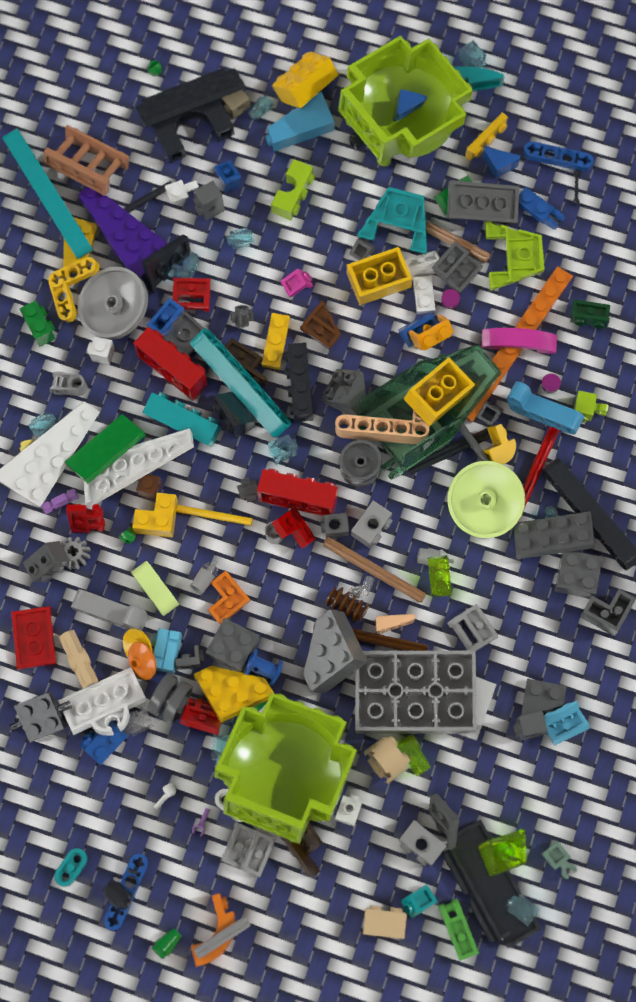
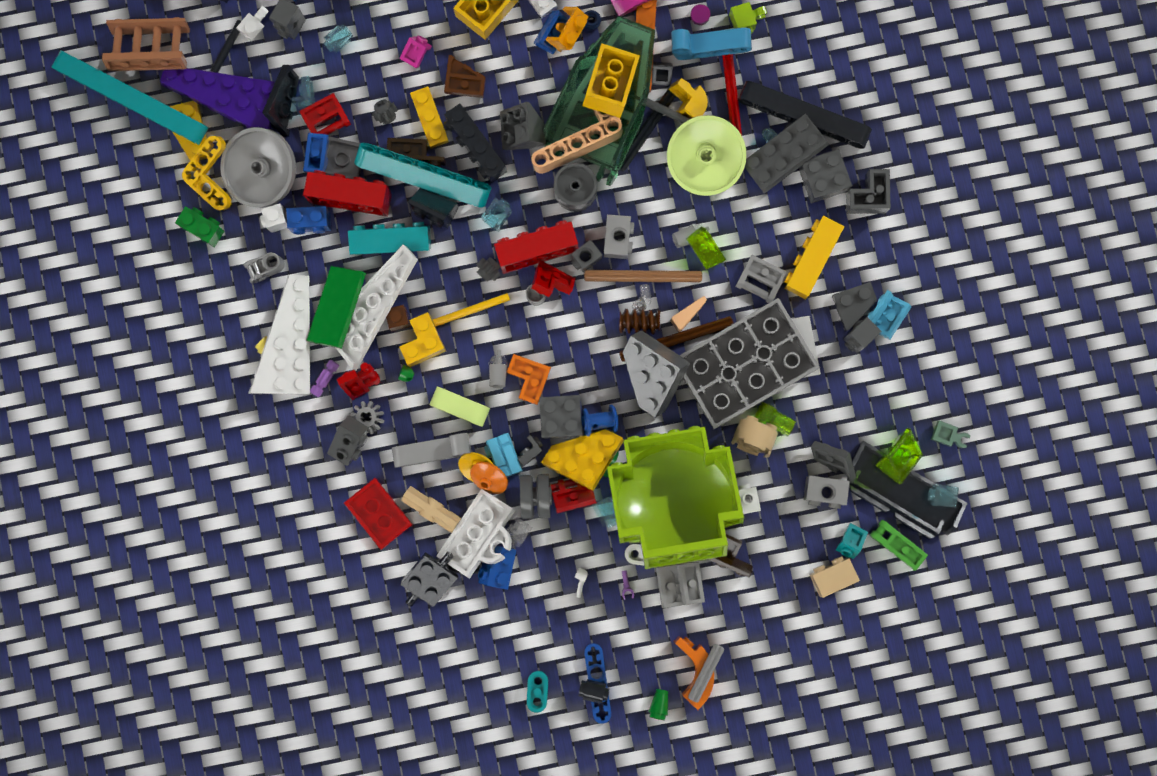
camera: 30 degrees left, 10 degrees up
clear light blue brick [28,411,57,437] -> none
none -> blue brick [286,206,331,235]
none -> dark blue plate [584,10,601,30]
none -> yellow brick [784,216,845,300]

